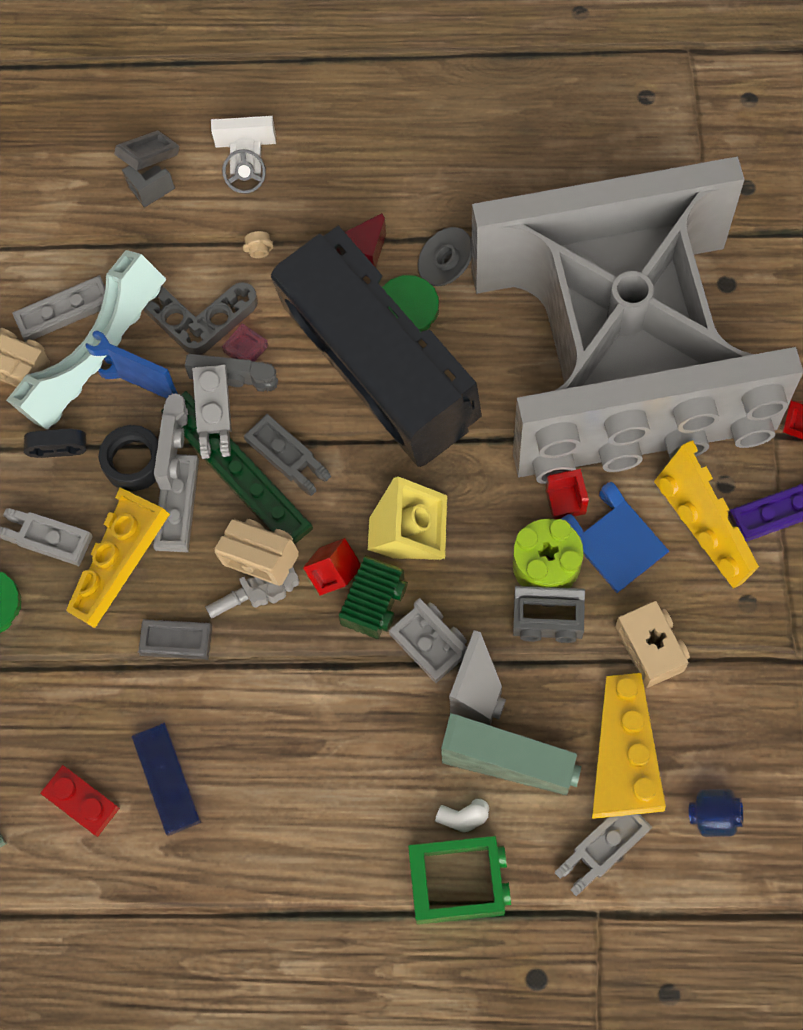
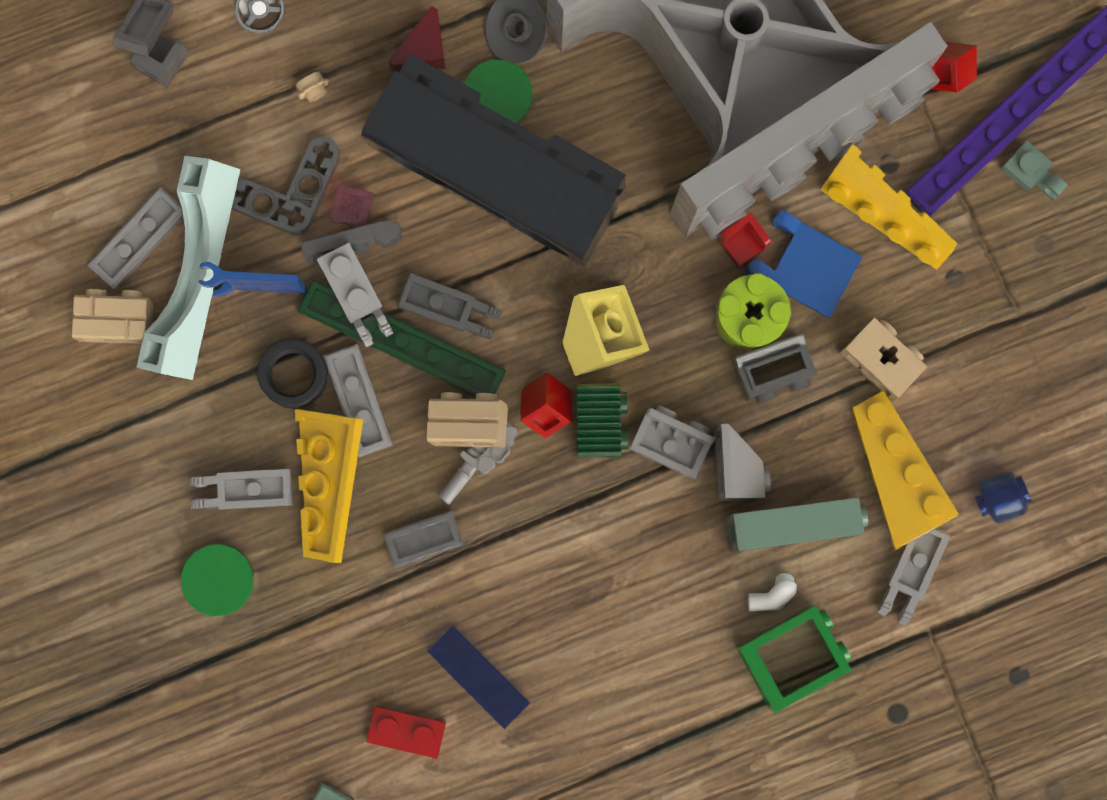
camera: 35 degrees left, 15 degrees up
black beam [24,429,86,458] -> none
light grey hinge [154,393,188,490] -> none

